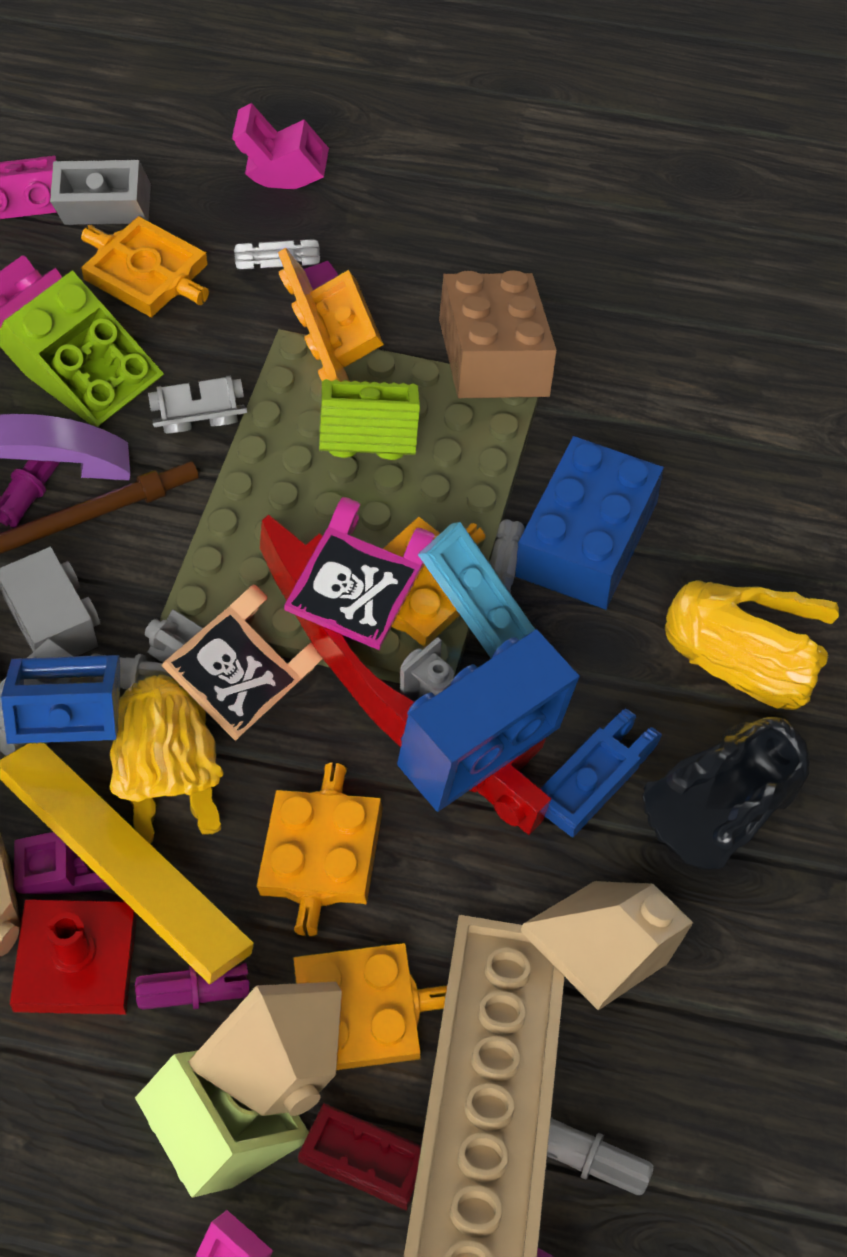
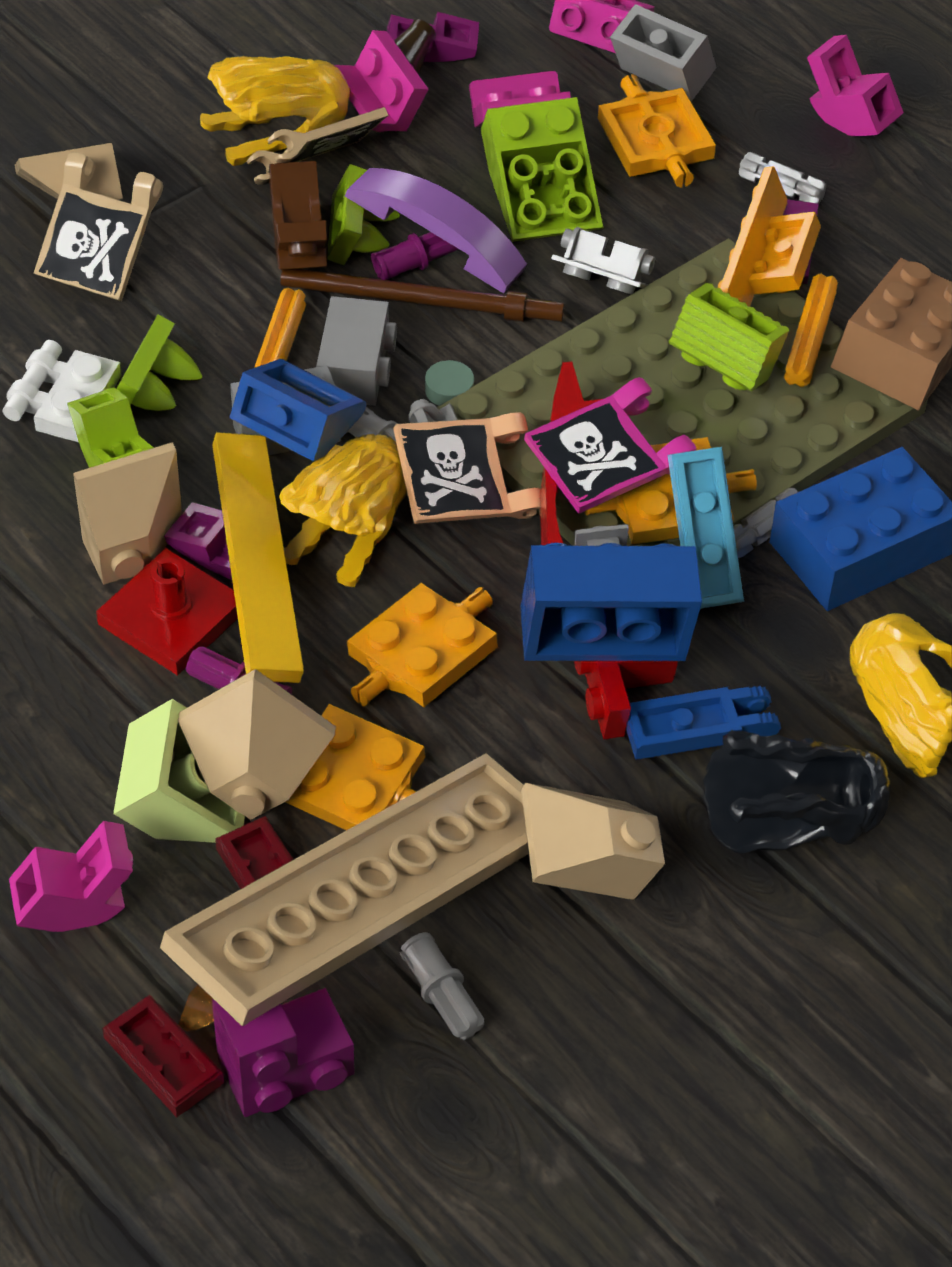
camera: 35 degrees right, 5 degrees down
none -> sand green tile [425,360,474,406]
none -> light orange axle [784,273,838,388]

